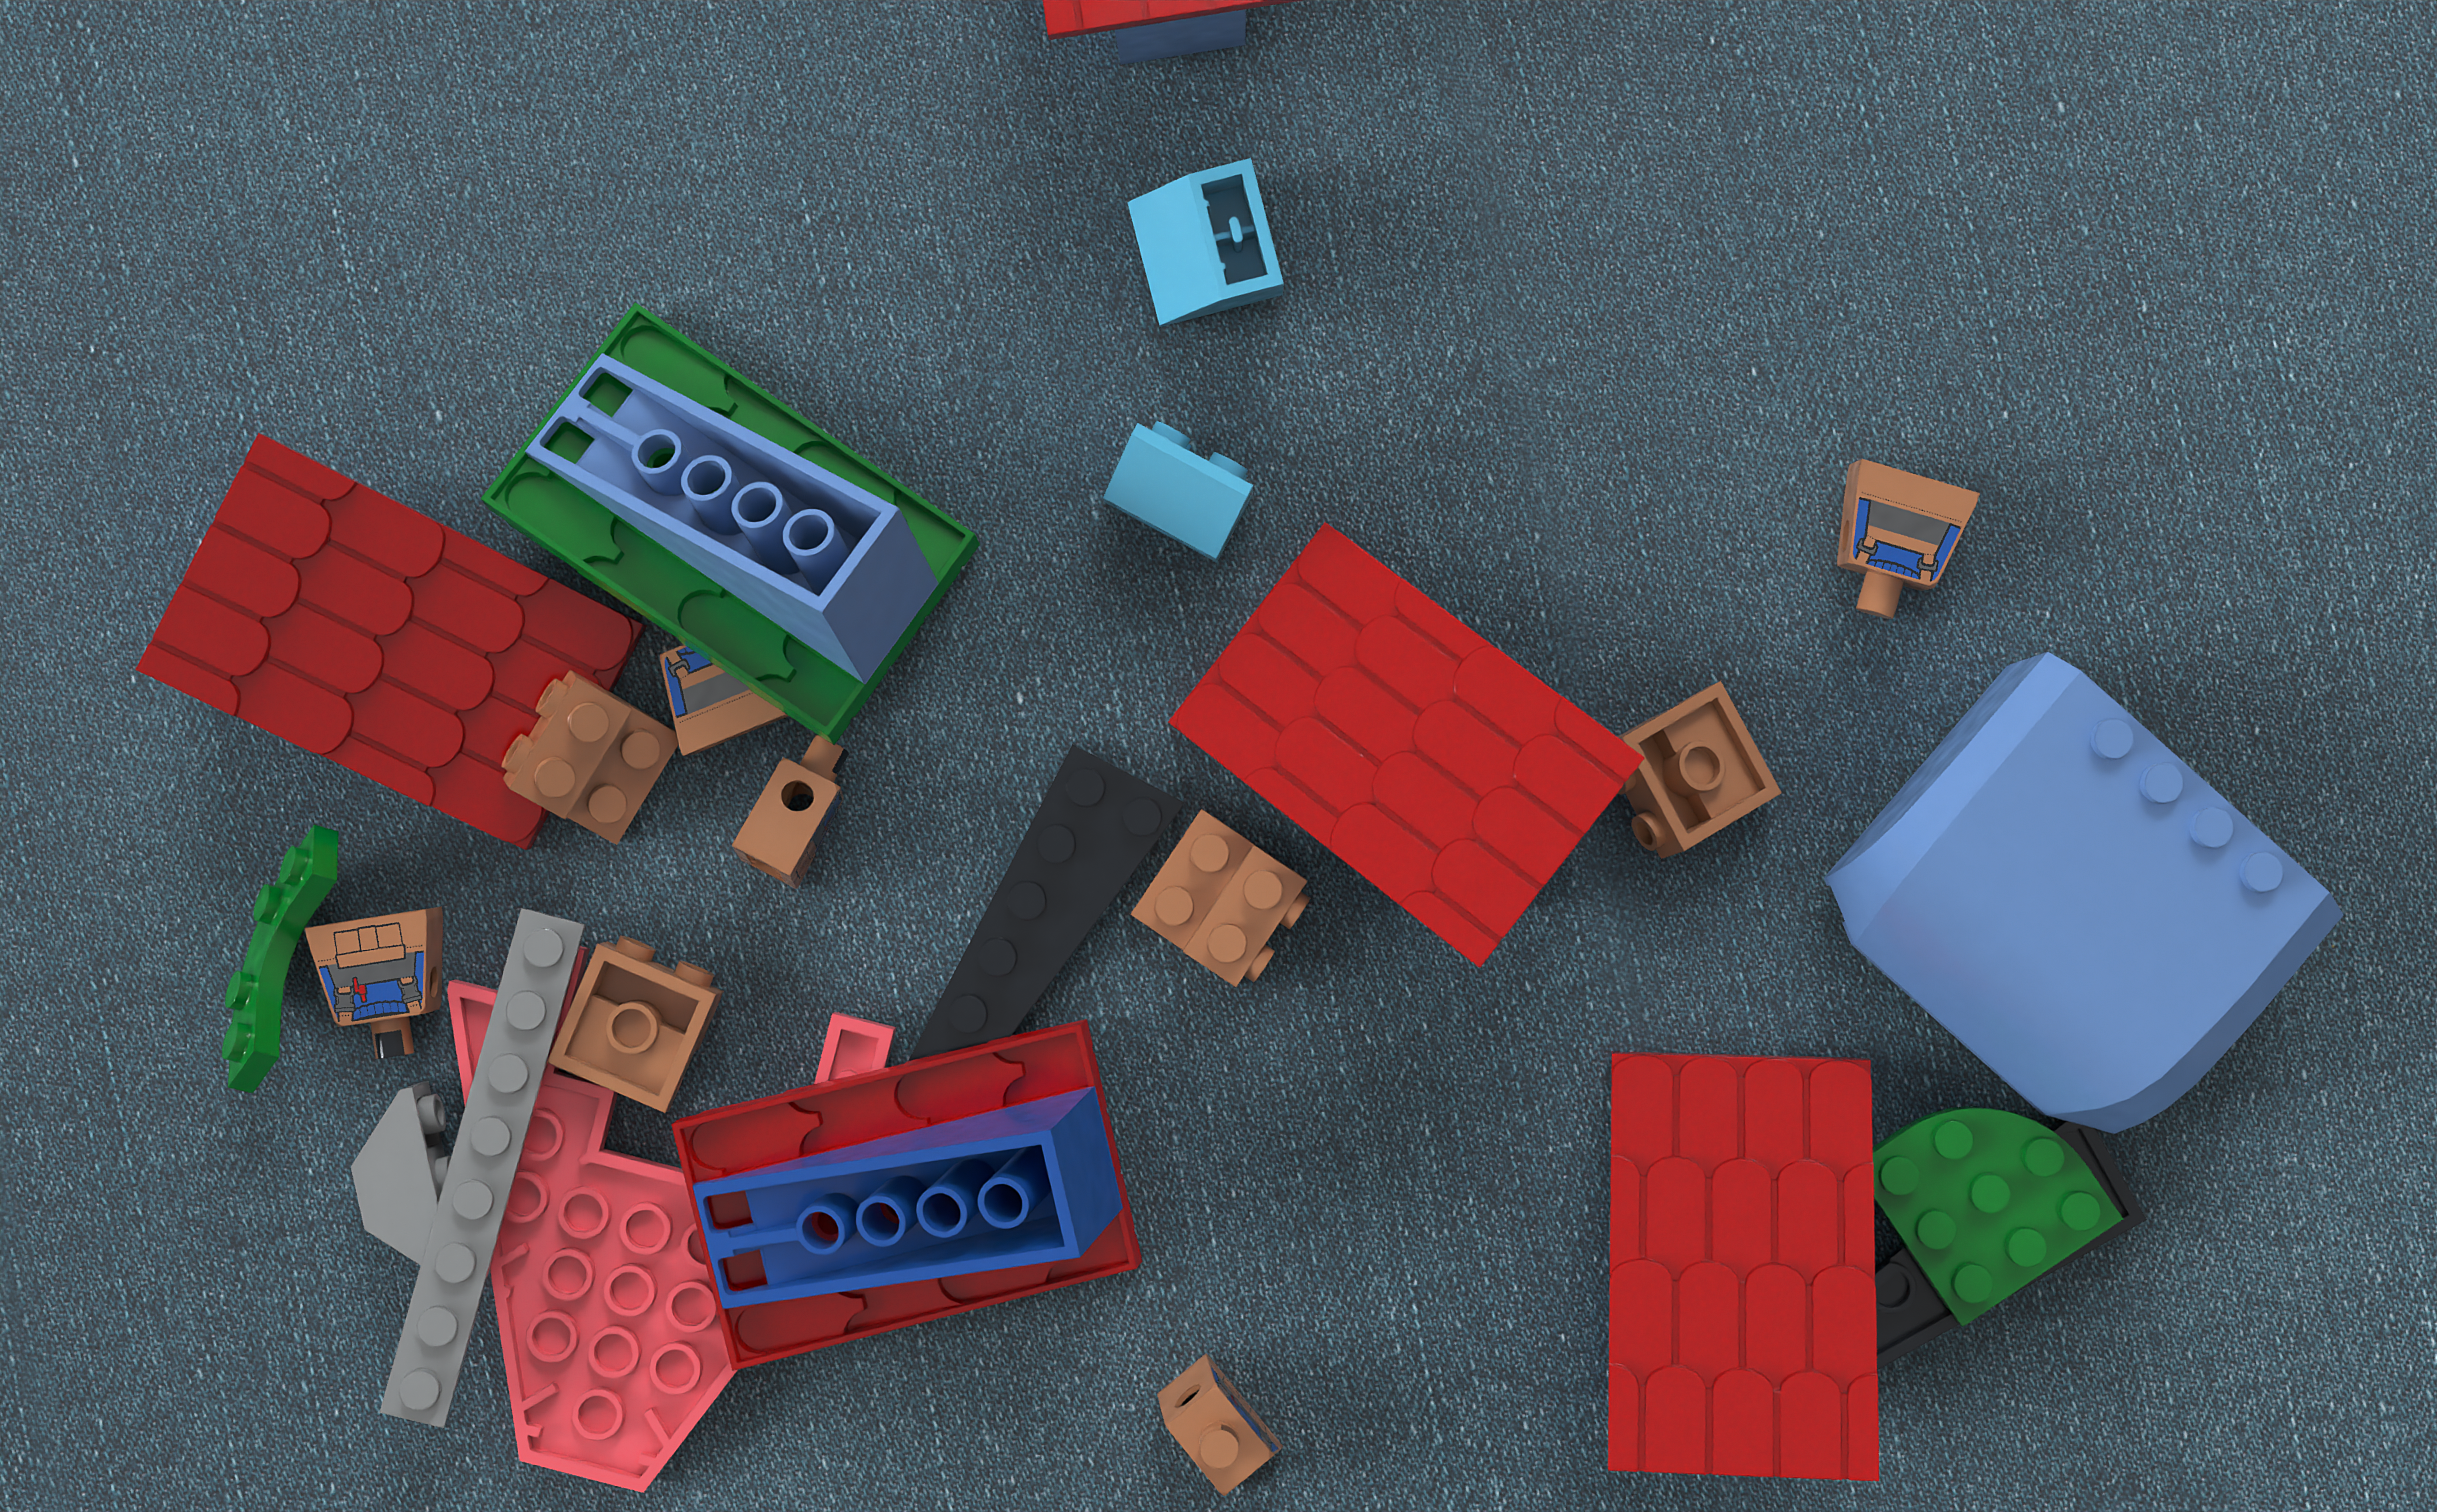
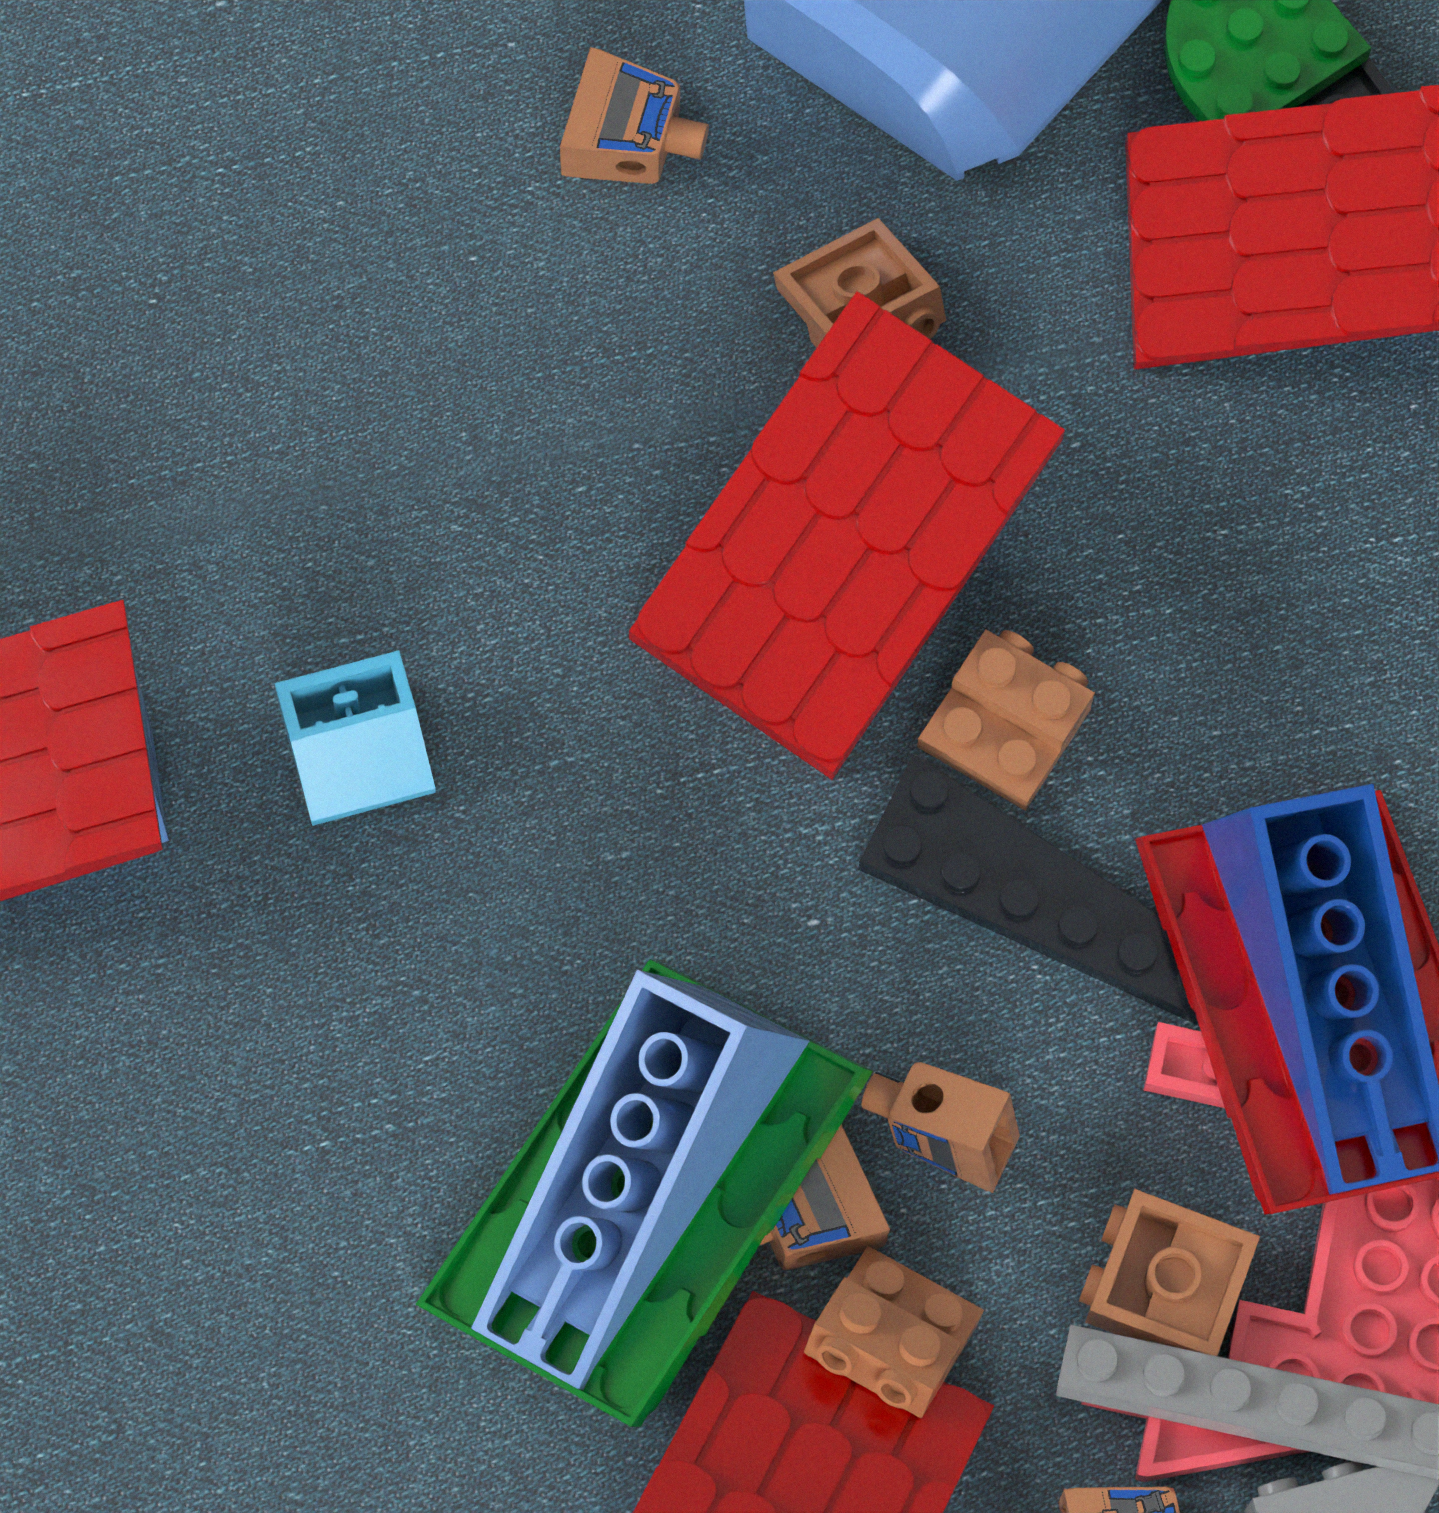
camera: 90 degrees left, 20 degrees down
medium azure slope [1103,421,1253,563] -> none

